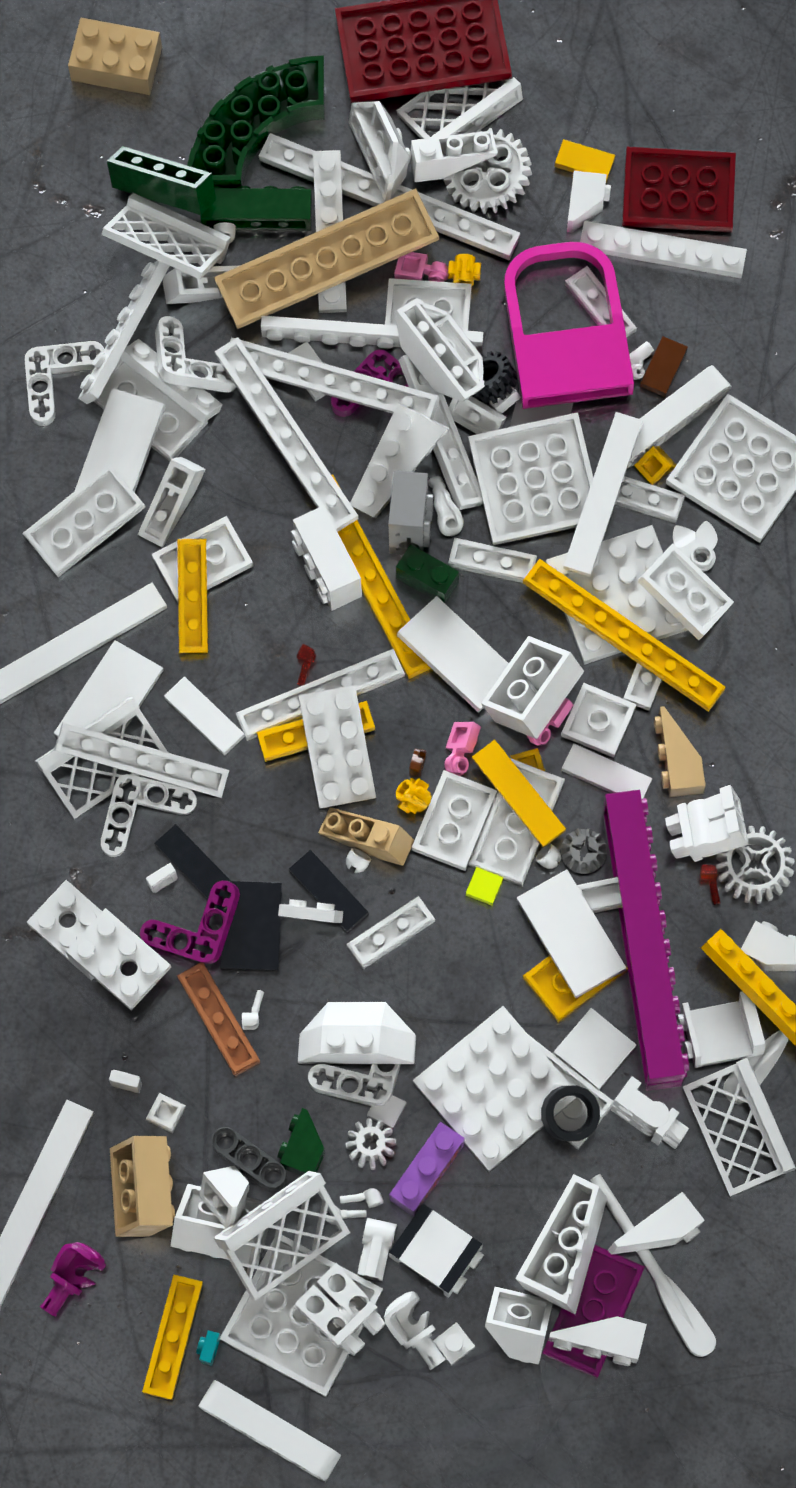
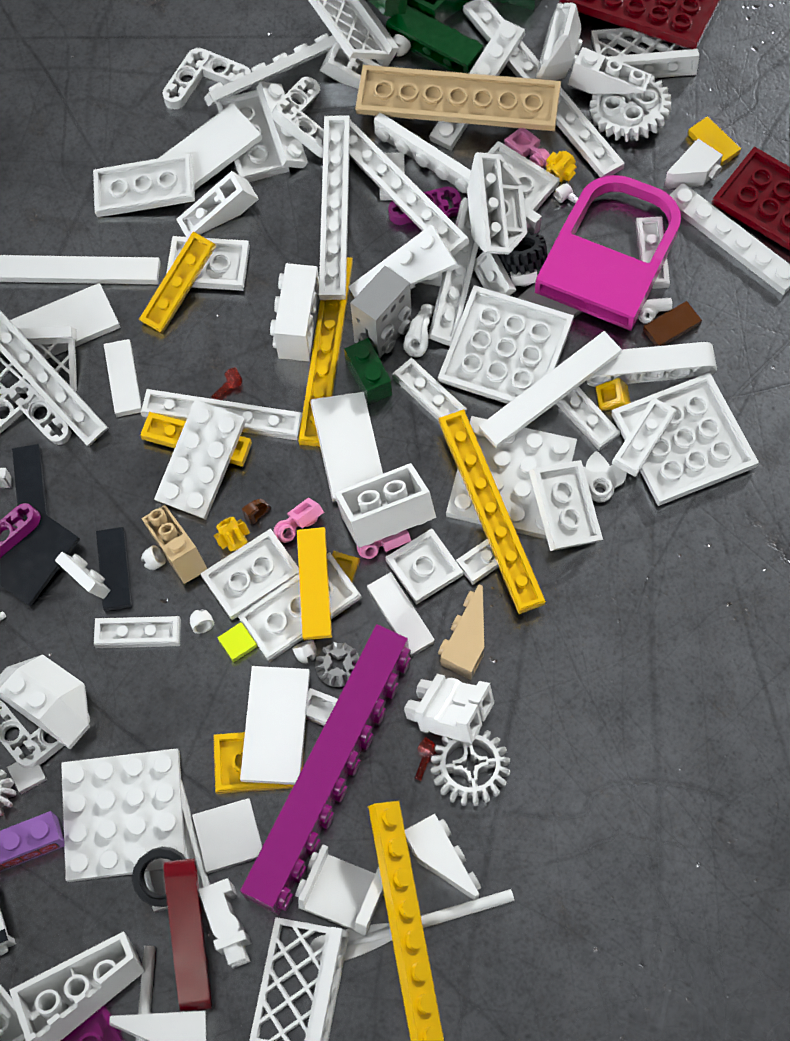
camera: 35 degrees right, 5 degrees down
none -> dark red beam [164,858,212,1012]
none -> white hinge [190,609,214,634]
none -> white hand [554,184,578,204]
none -> white tile [612,397,677,477]

